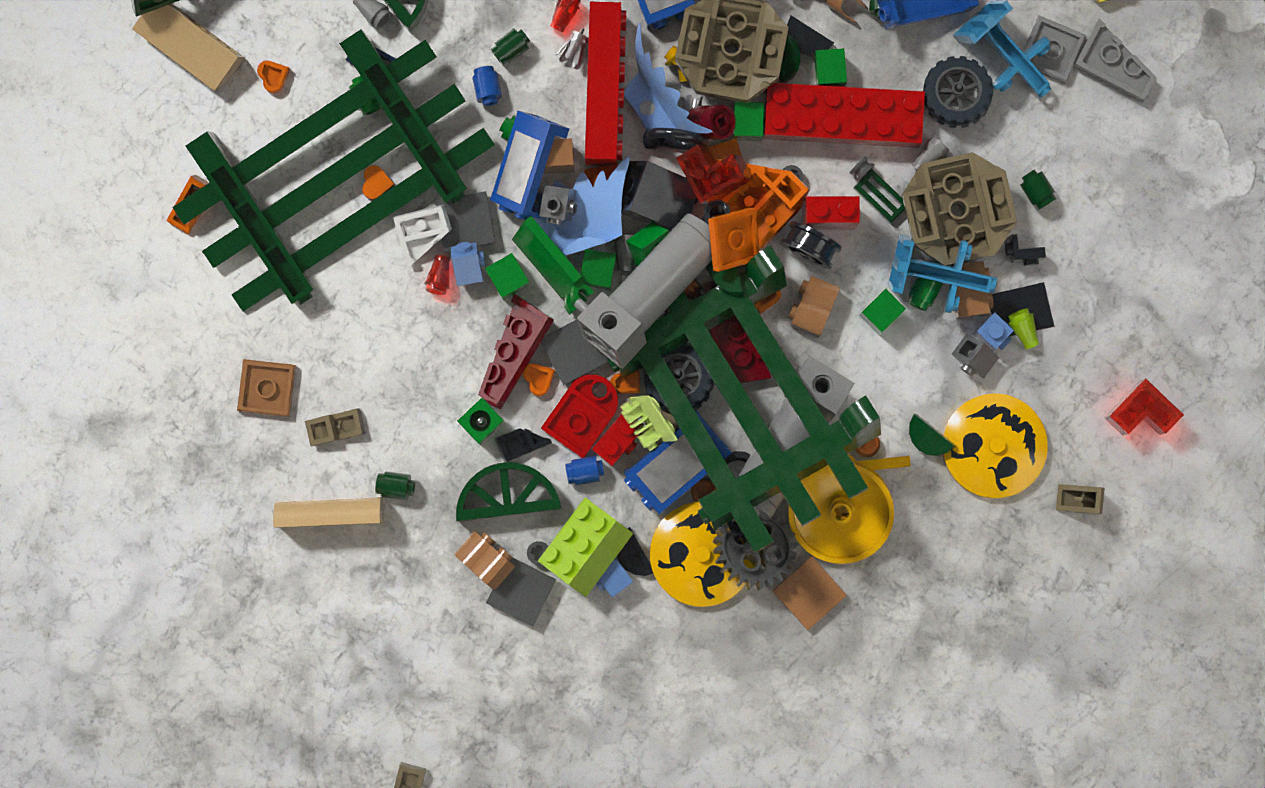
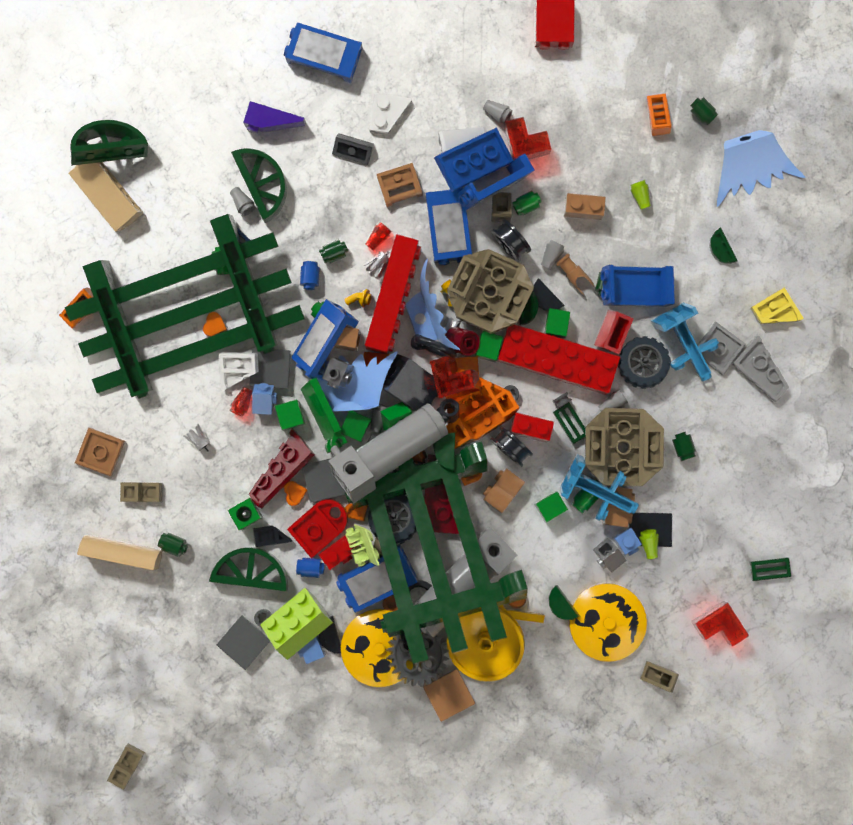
camera: 15 degrees right, 0 degrees up
orange tile [257,60,290,94] -> none
medium nougat brick [454,531,516,590] -> none
orange tile [708,208,759,272] -> none
black bracket [1005,234,1046,266] -> none
none -> flat silver piece [183,424,210,452]
none -> yellow plate [344,289,372,307]
none -> red brick [594,310,634,354]
none -> dark green tile [749,557,791,581]

